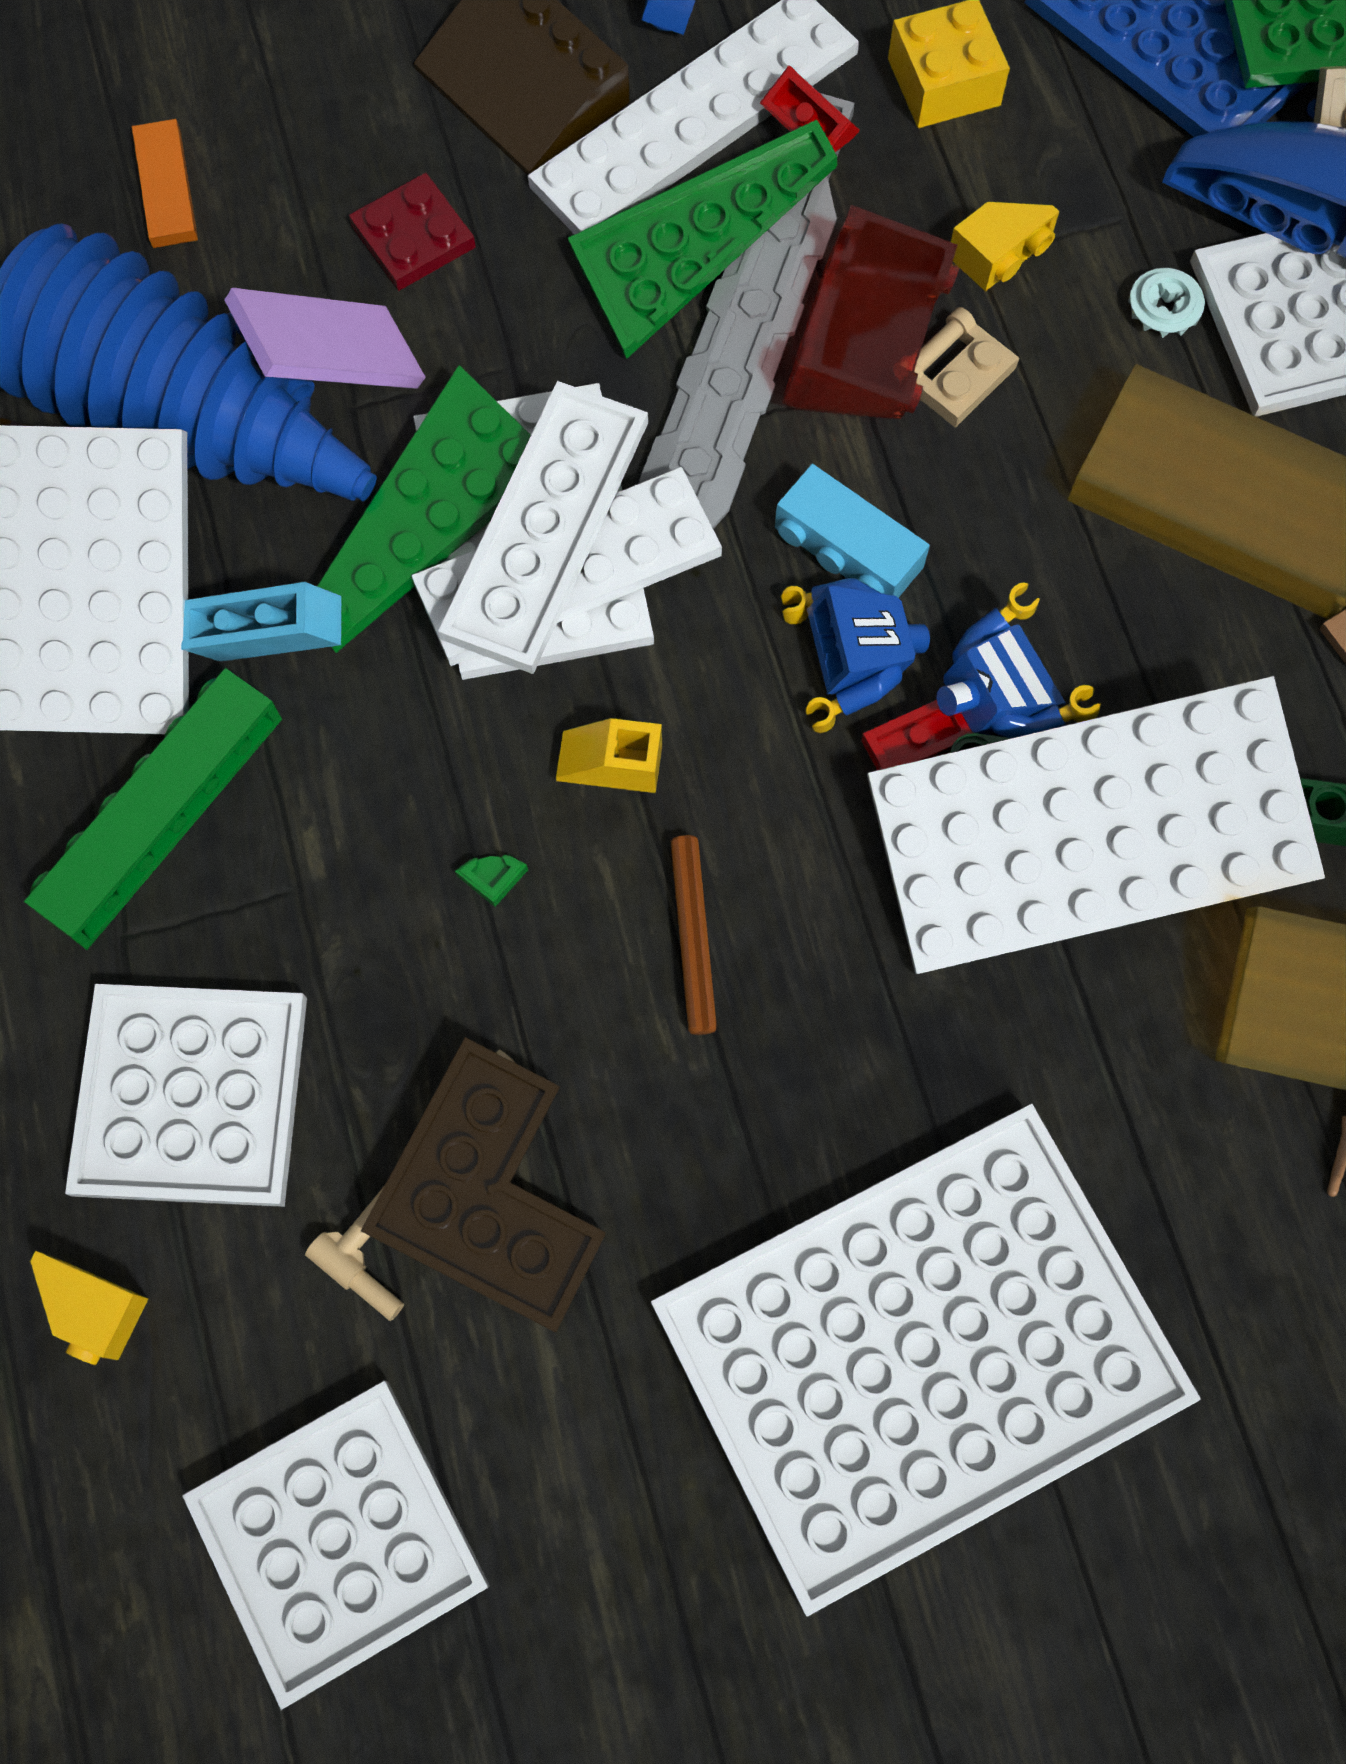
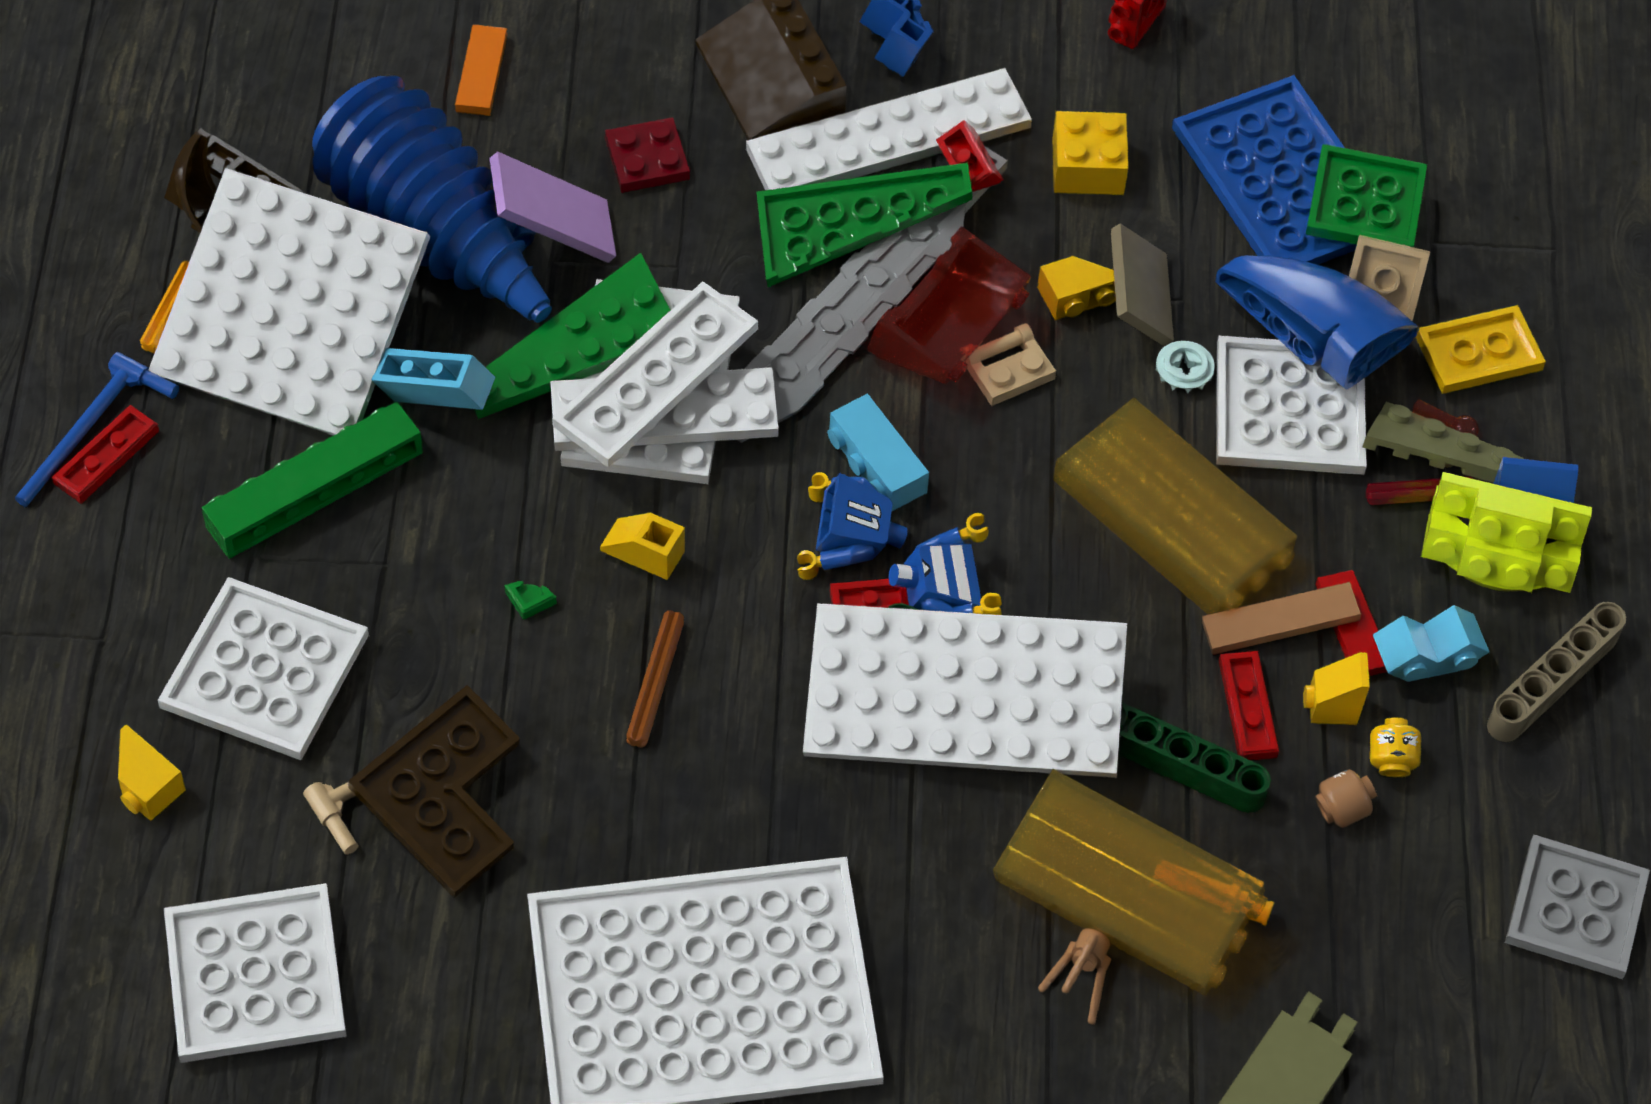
camera: 15 degrees right, 15 degrees down
none -> dark tan tile [1111,223,1174,346]

